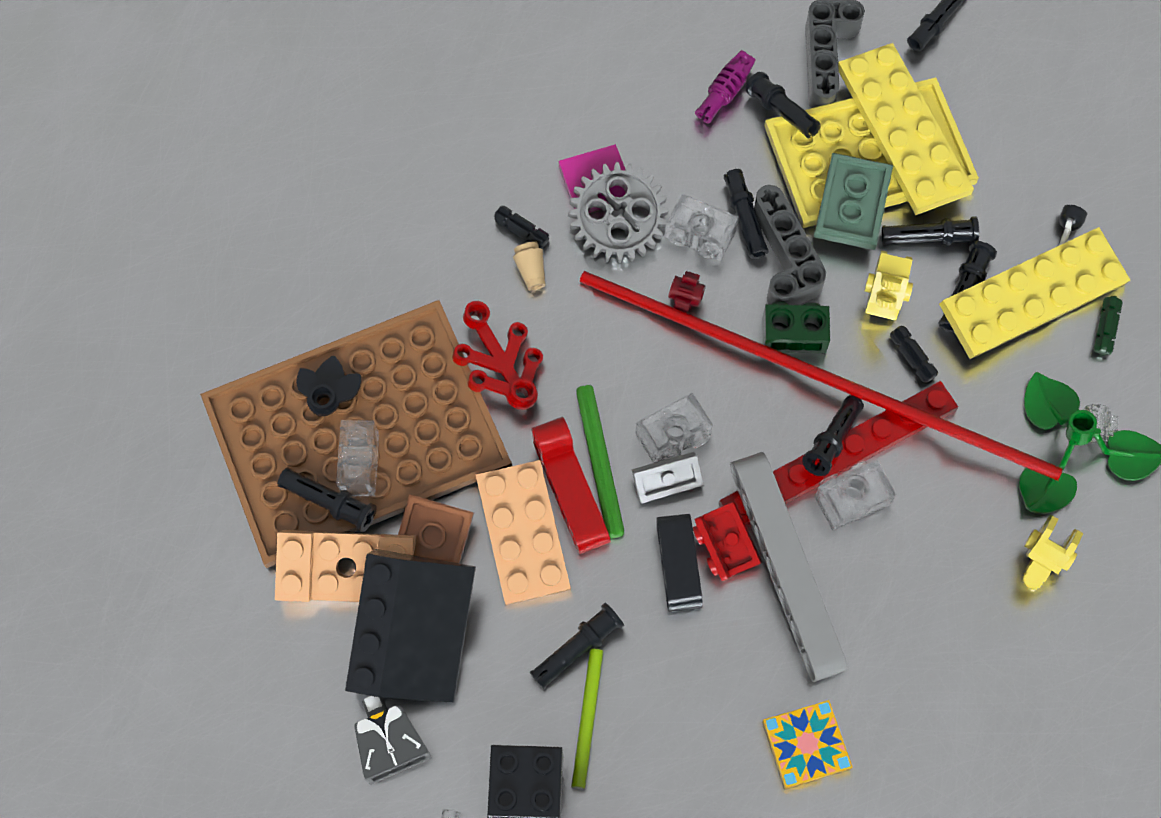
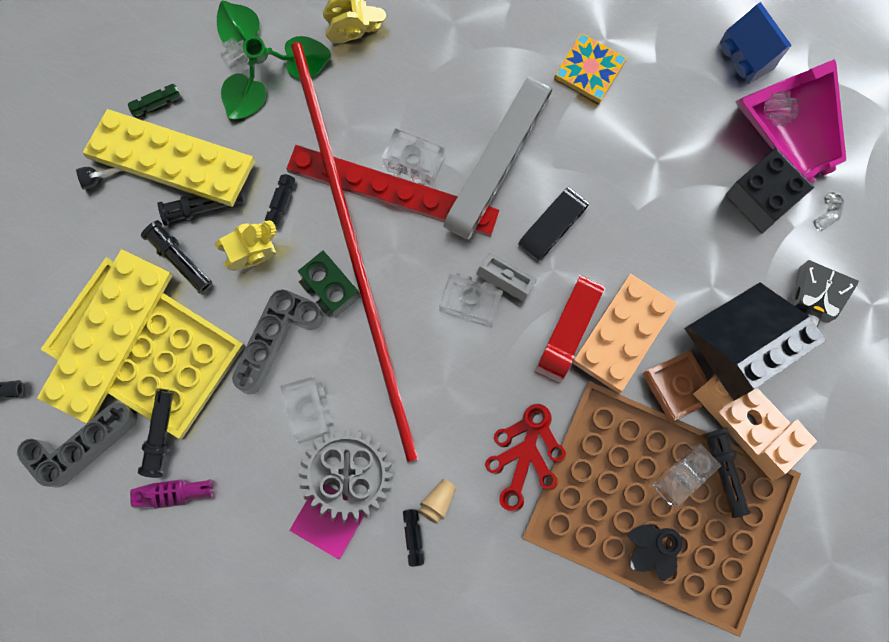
camera: 135 degrees left, 10 degrees up
black pin [530,602,625,689] -> none
lime bar [571,649,603,789] -> none
bright green axle [576,385,625,539] -> none
dark red gear [668,271,706,312] -> none
red bracket [693,501,762,581] -> none
black pin [723,169,769,259] -> none
black pin [802,395,864,476] -> none
sand green tile [814,153,893,250] -> none

